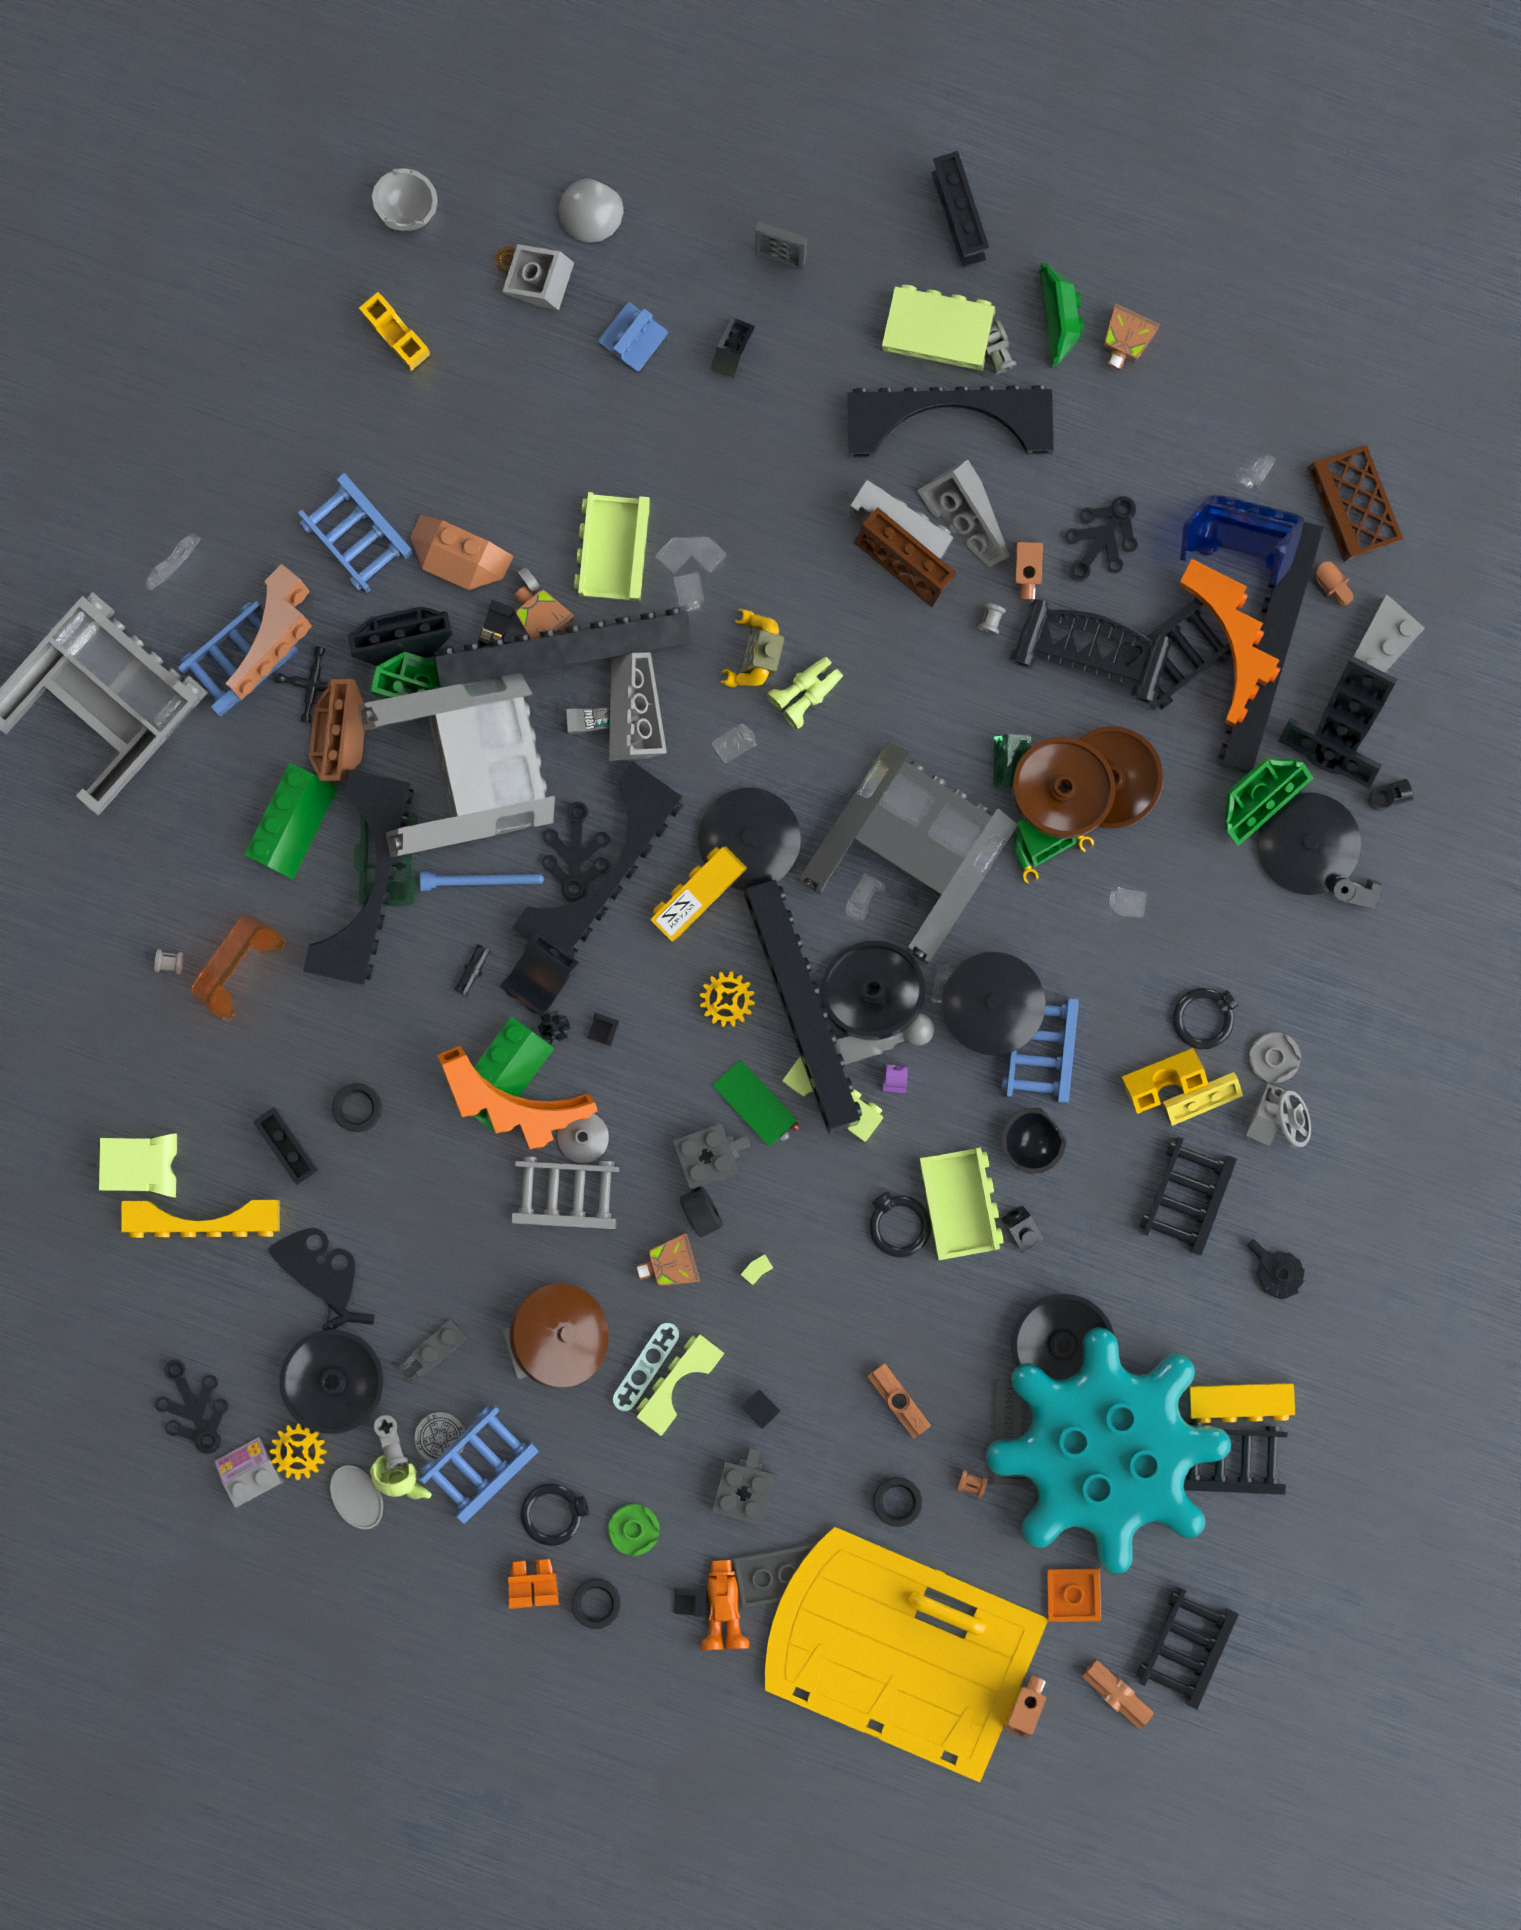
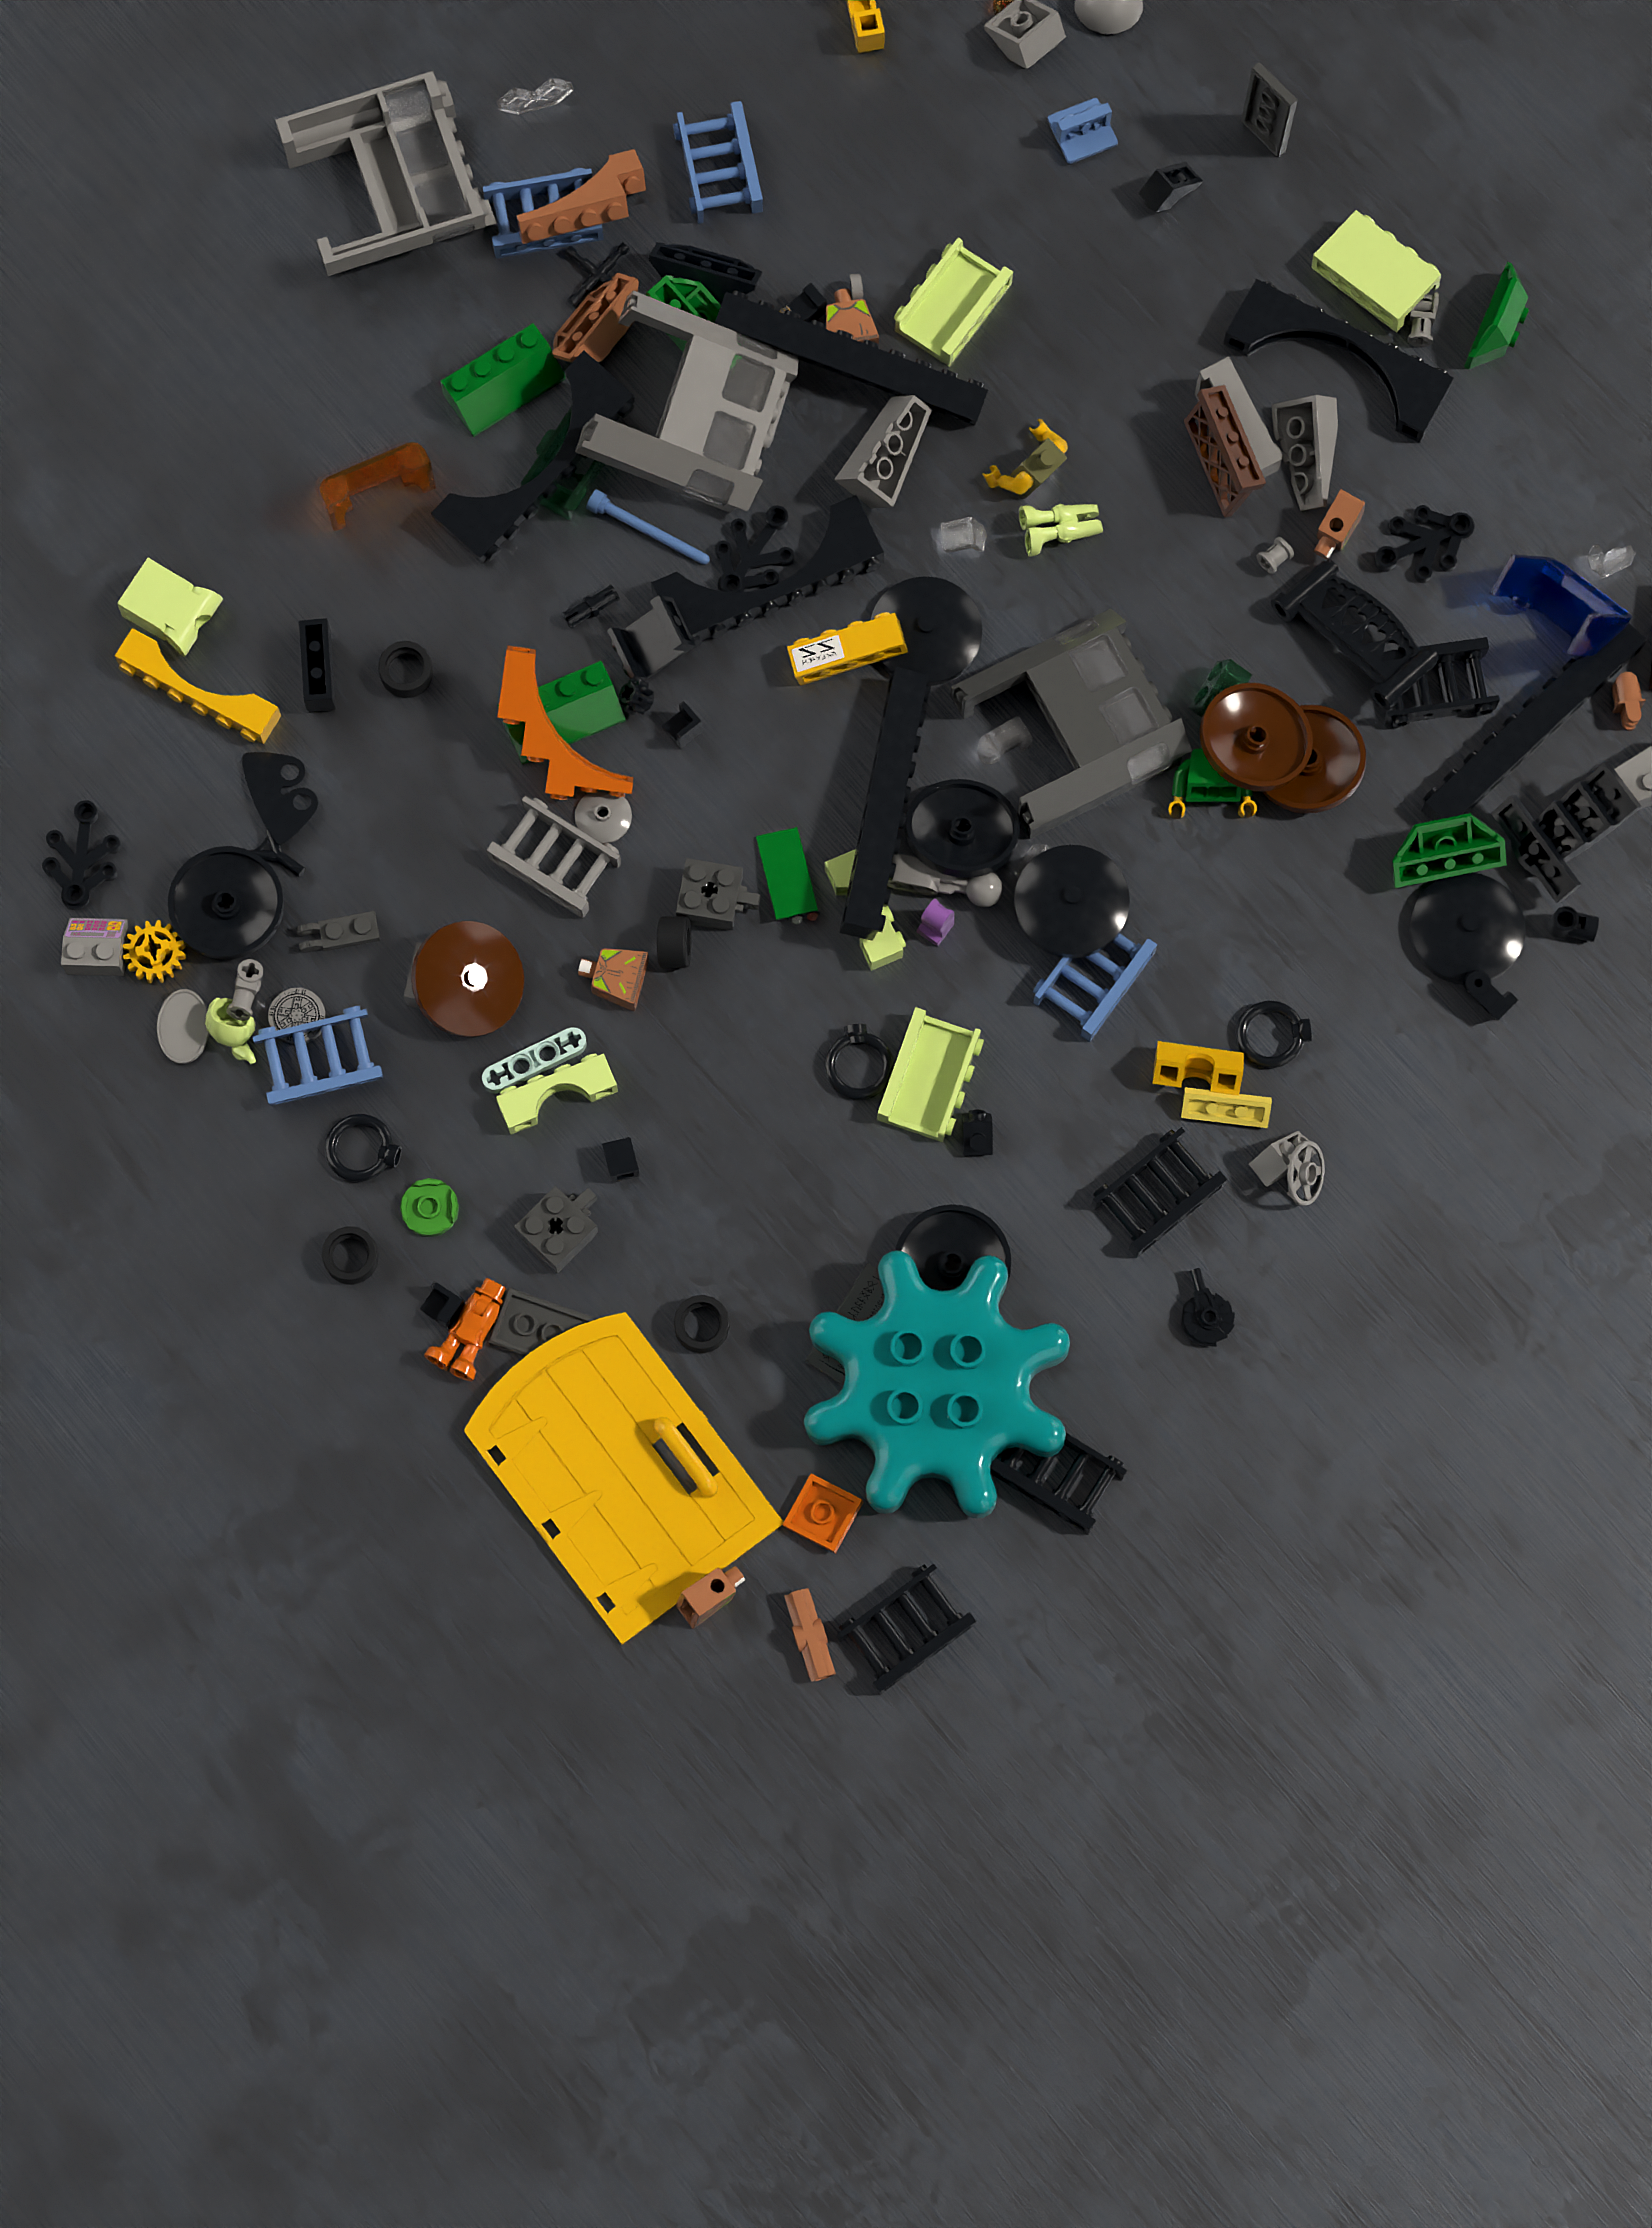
camera: 30 degrees right, 10 degrees down
light grey bush [154,949,184,975] -> none
nougat wedge [410,514,514,591] -> none
orange hips [508,1558,559,1609] -> none
light grey leg [566,708,610,735] -> none
clear tile [655,537,727,574] -> none
clear bracket [673,572,705,611] -> none
yellow gear [700,971,755,1027] -> none
yellowish green piece [741,1254,773,1285] -> none
nougat piece [867,1363,931,1439] -> none
black fence [931,151,989,268] -> none
nougat bush [956,1469,988,1499] -> none
black cylinder [1001,1107,1067,1174] -> none
nougat torso [1103,304,1160,370] -> none
clear bracket [1109,886,1147,918] -> none
orange arch [1178,559,1280,727] -> none
yellow brick [1188,1383,1295,1423] -> none
light grey tile [1249,1032,1301,1083] -> none

